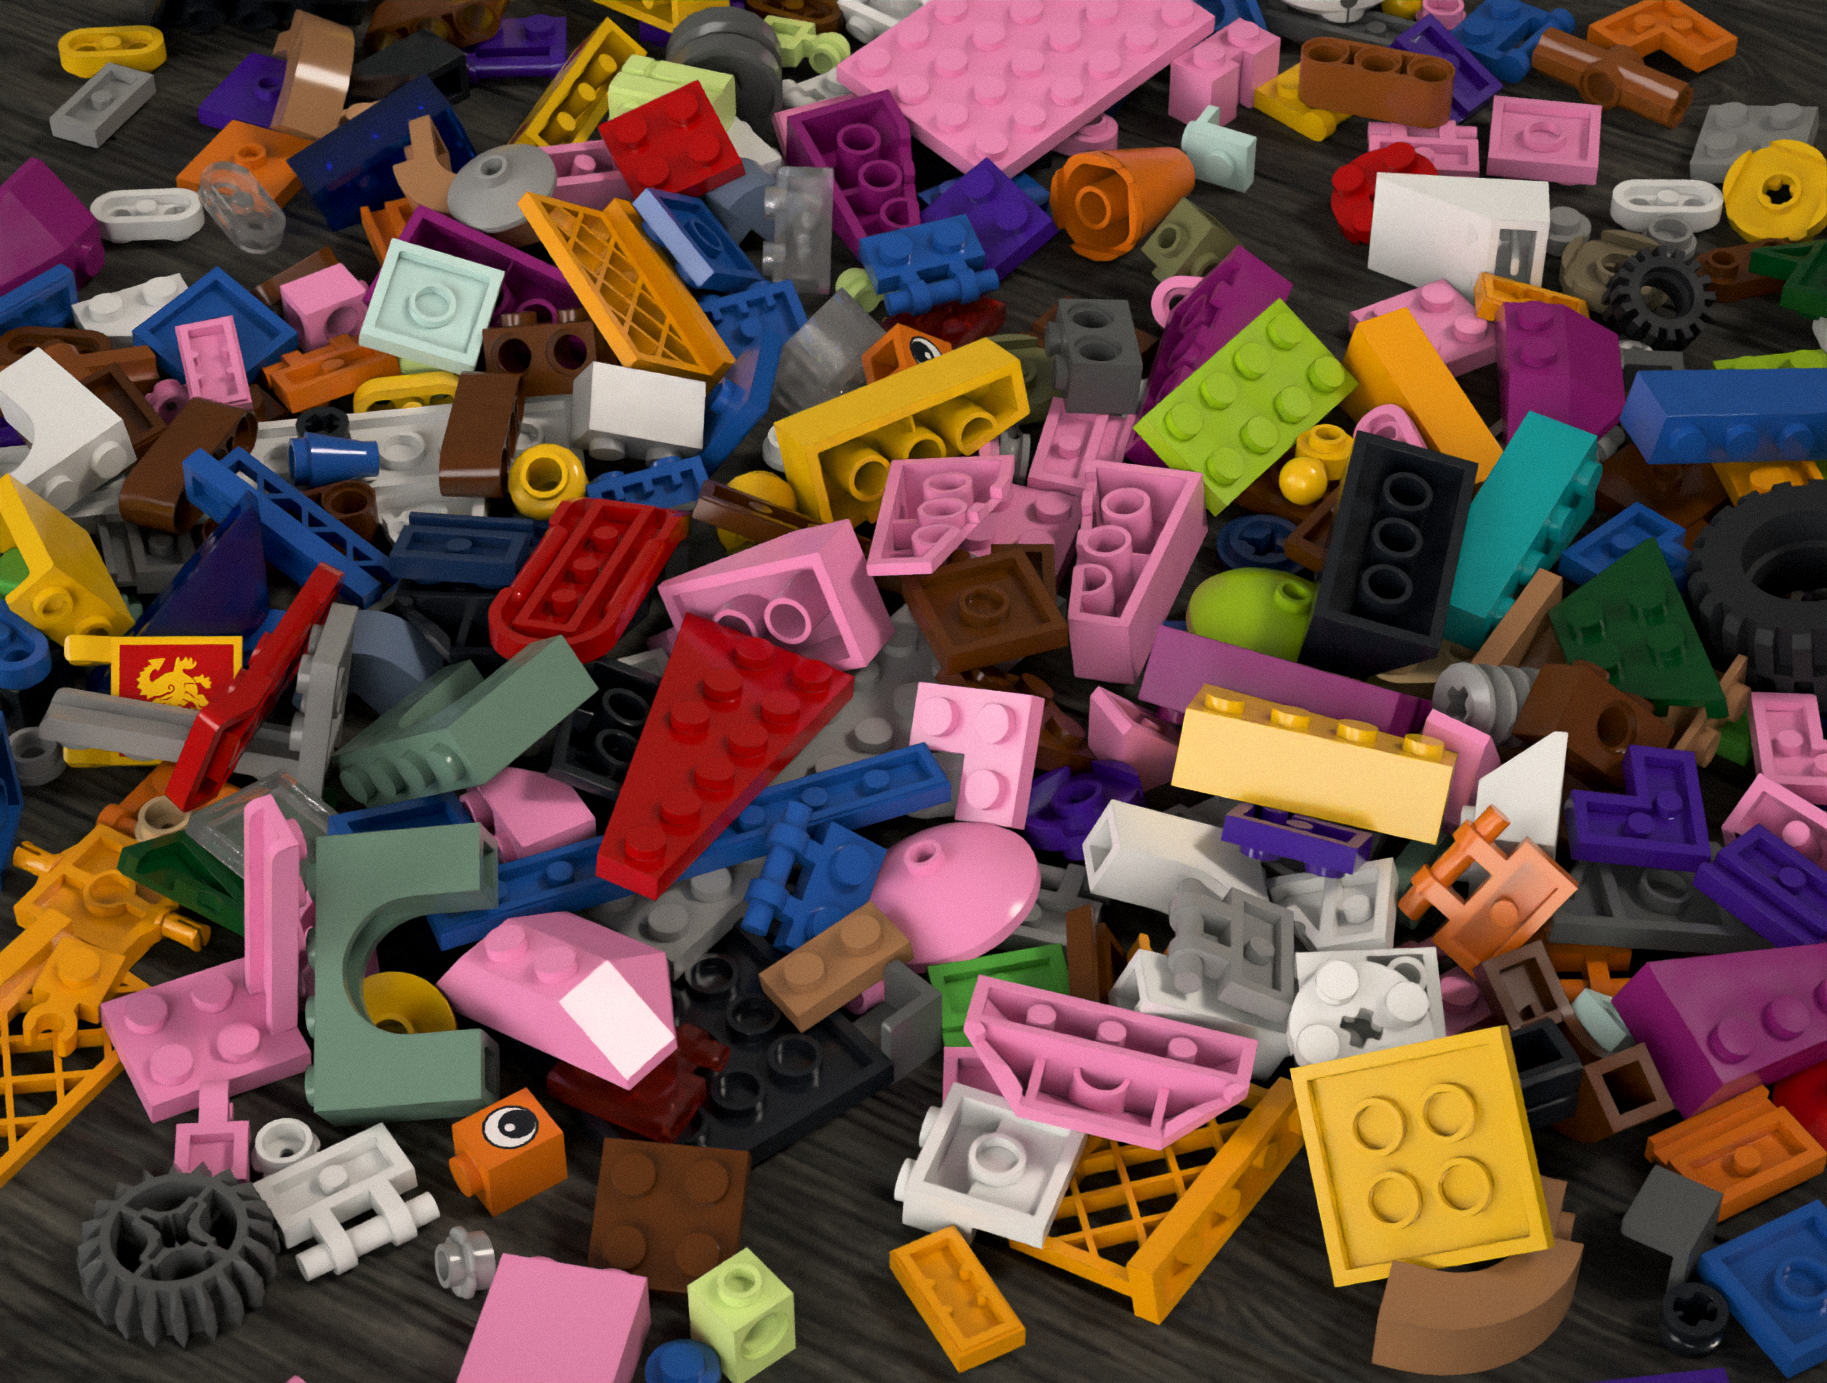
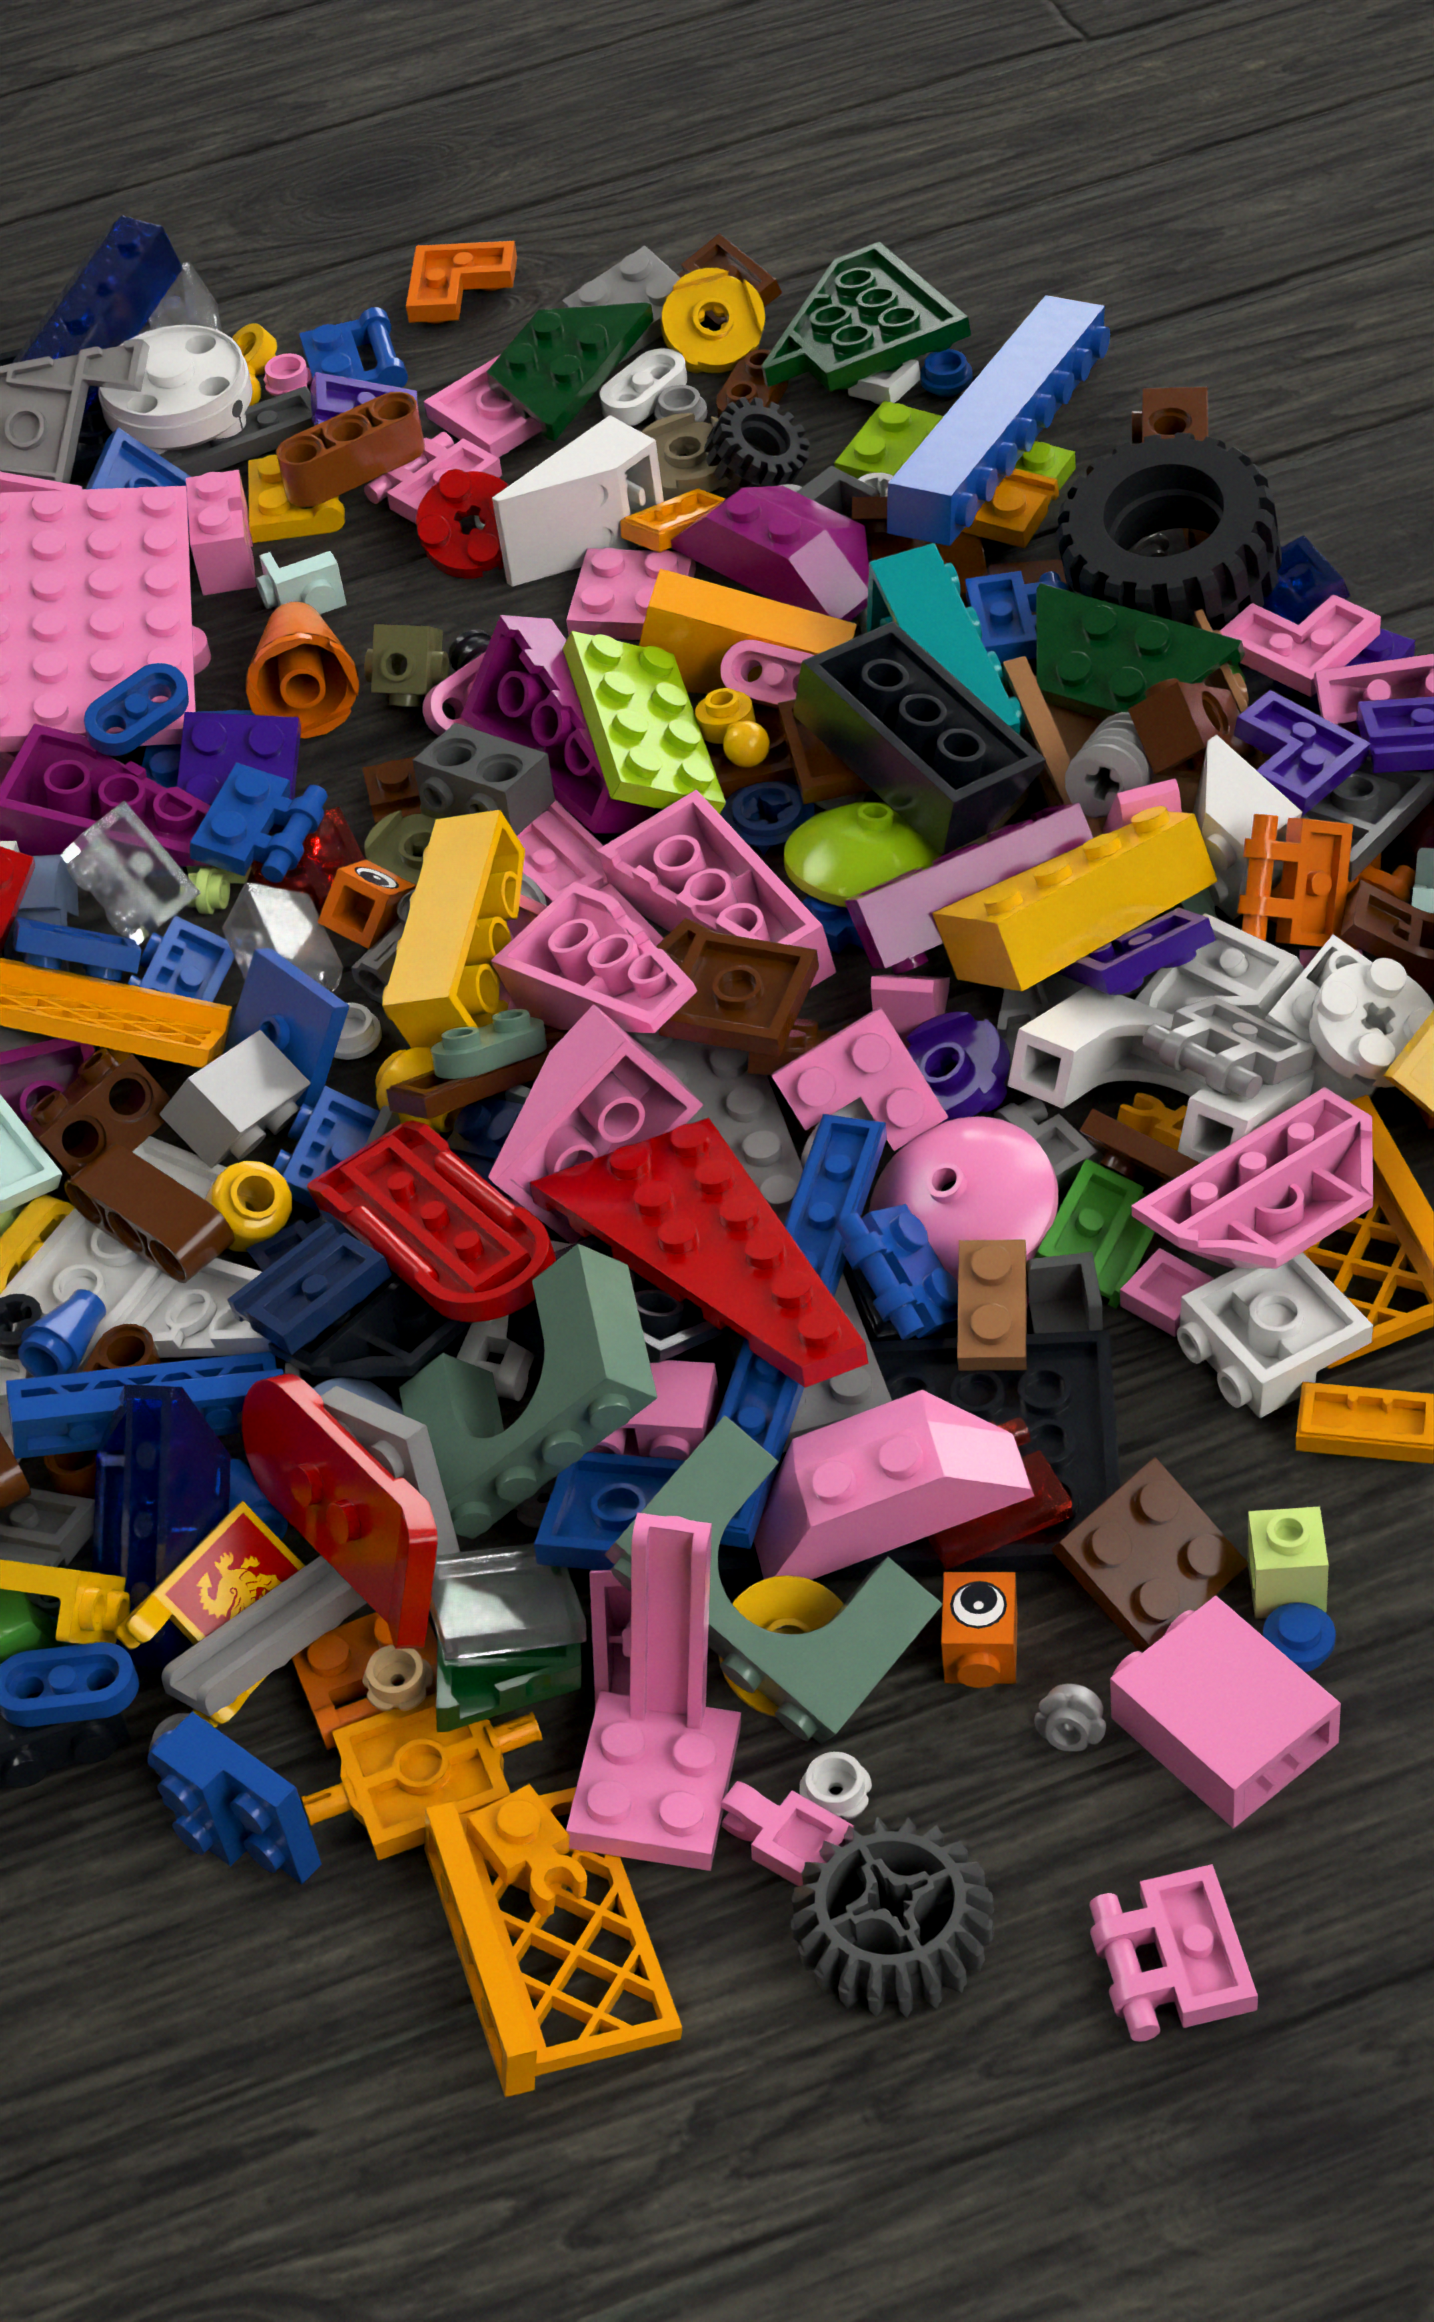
camera: 45 degrees left, 5 degrees up
white plate [253,1122,440,1282] -> none
dark orange piece [1531,27,1694,129] -> none
none -> blue plate [84,663,189,756]
none -> sand green plate [431,1009,547,1079]
none -> dark green wing [487,302,654,441]

